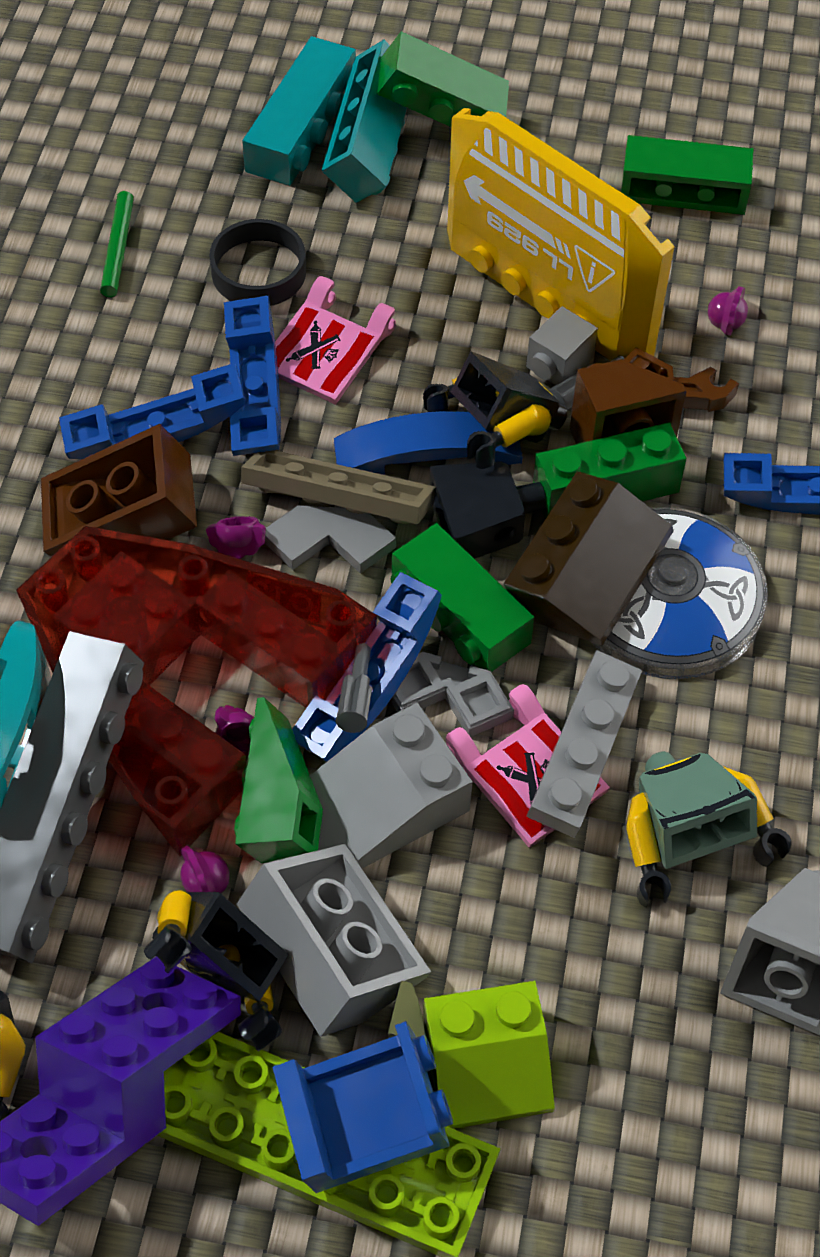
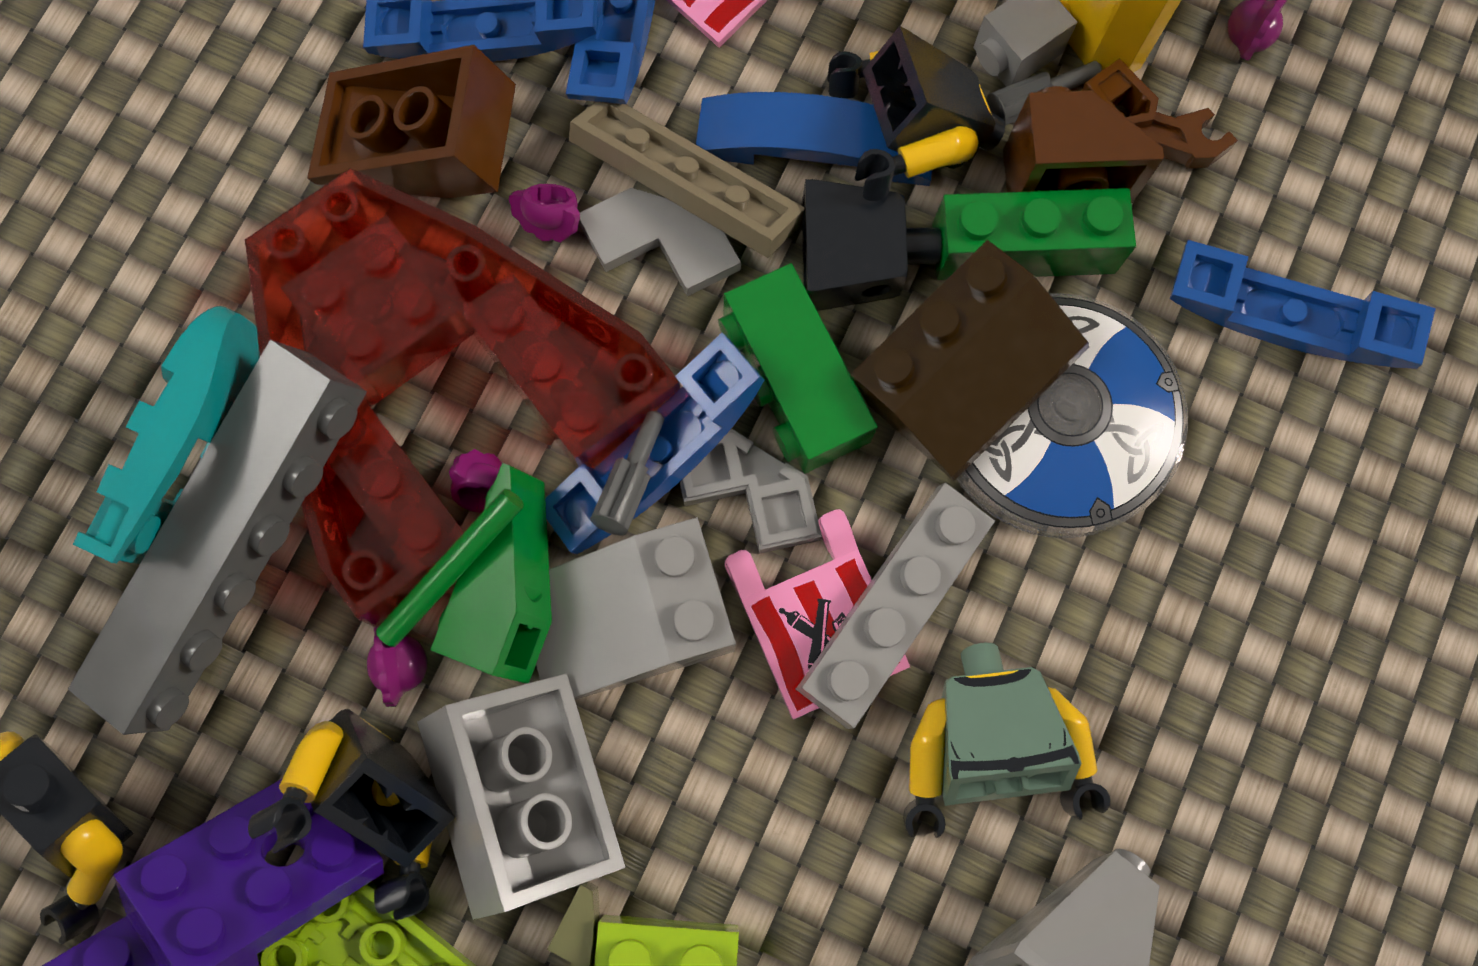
camera: 10 degrees right, 20 degrees up
none -> green bar [376,488,524,647]

